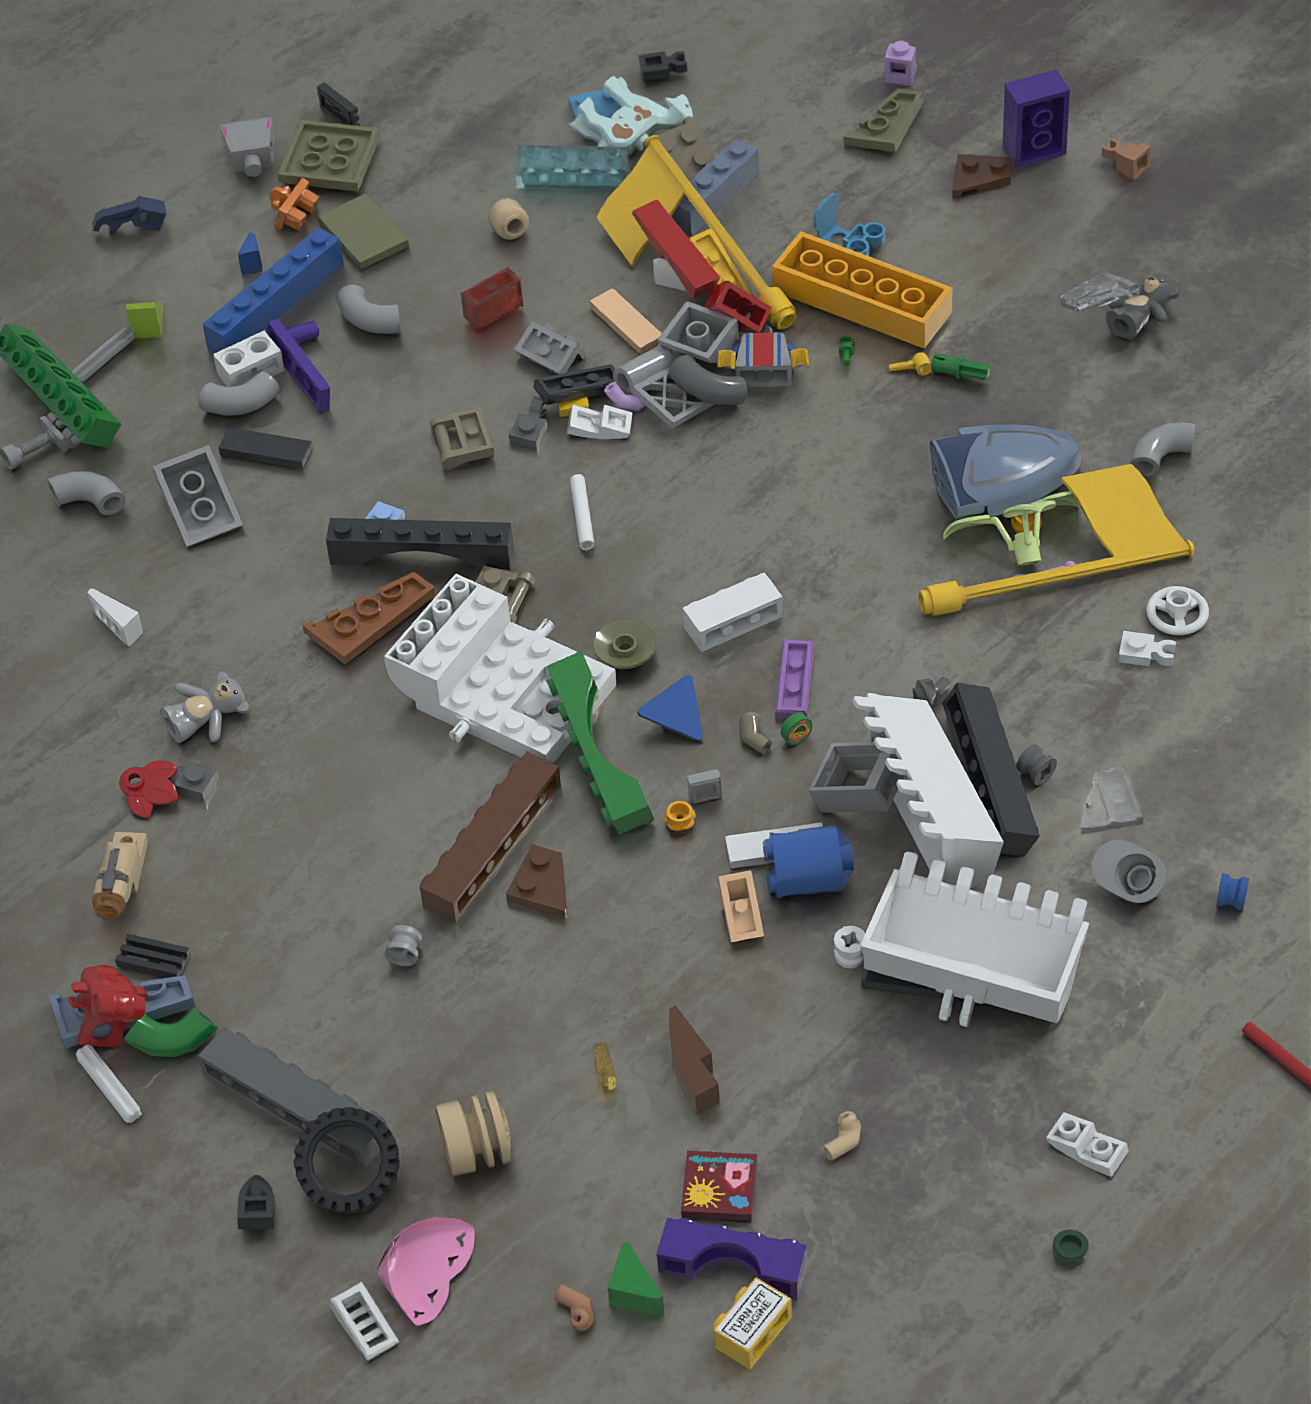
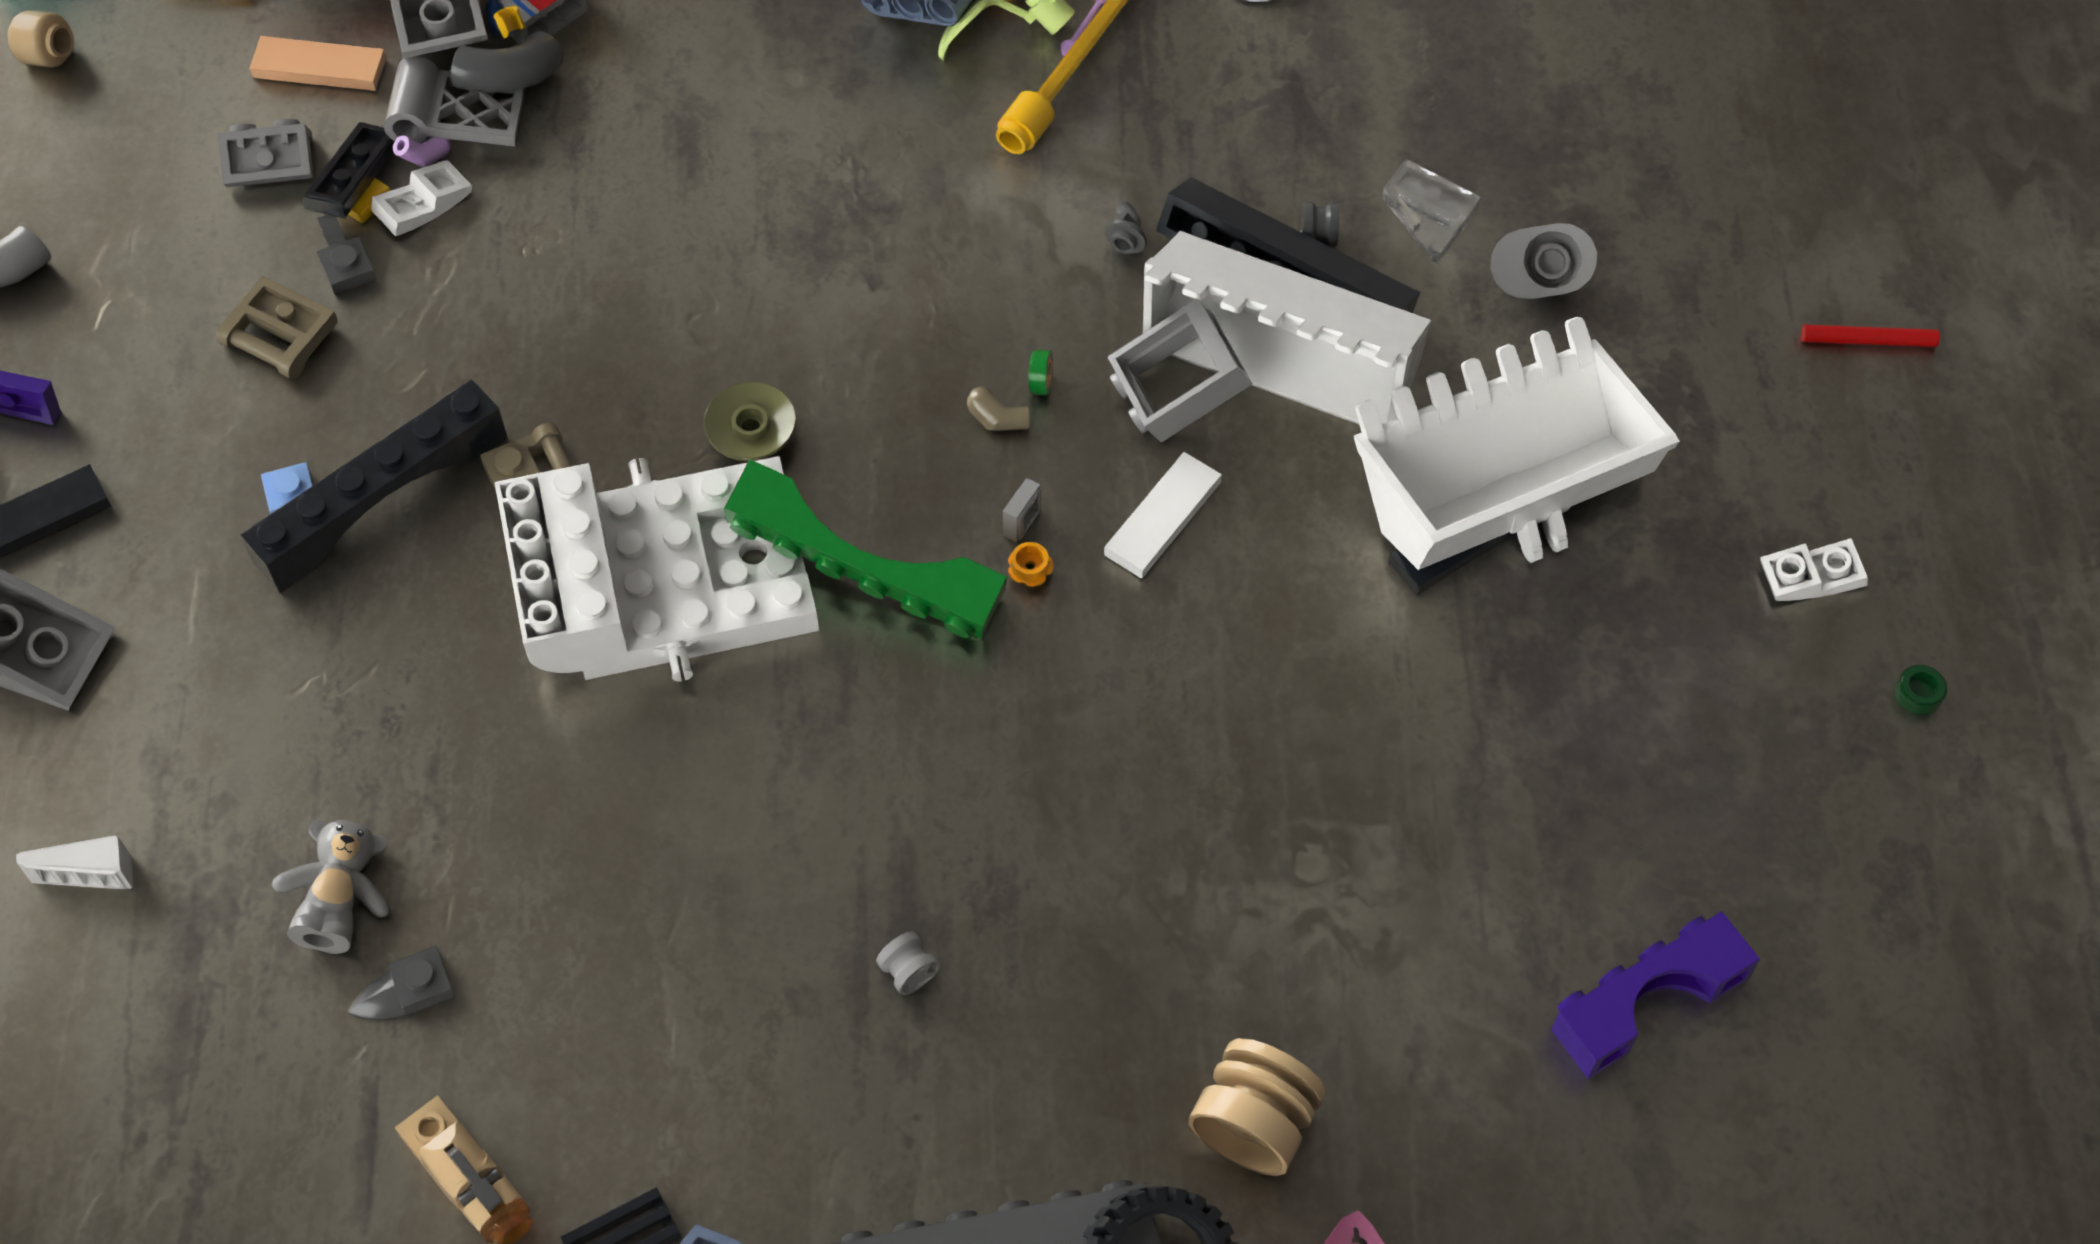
camera: 50 degrees left, 10 degrees up
red plate [119,760,179,819] -> none
dark orange wing [303,572,436,665] -> none
reddish brown brick [419,752,561,923] -> none
clear red brick [460,267,524,330] -> none
reddish brown wing [506,844,567,919] -> none
nougat arm [555,1284,594,1331] -> none
white piece [570,474,595,551] -> none
clear yellow tile [593,1042,616,1091] -> none
green slope [607,1242,665,1317] -> none
blue piece [637,675,703,741] -> none
reddish brown slope [669,1005,720,1115] -> none
dark red tile [681,1150,757,1221] -> none
white brick [682,572,783,652] -> none
brick [712,1278,792,1370] -> none
light nougat slope [718,870,764,942] -> none
blue cylinder [763,825,854,899] -> none
medium lavender tile [775,639,814,719] -> none
tan arm [823,1111,861,1161] -> none
white wheel [834,926,865,969] -> none
white plate [1118,631,1176,667] -> none
blue wheel [1216,873,1249,911] -> none

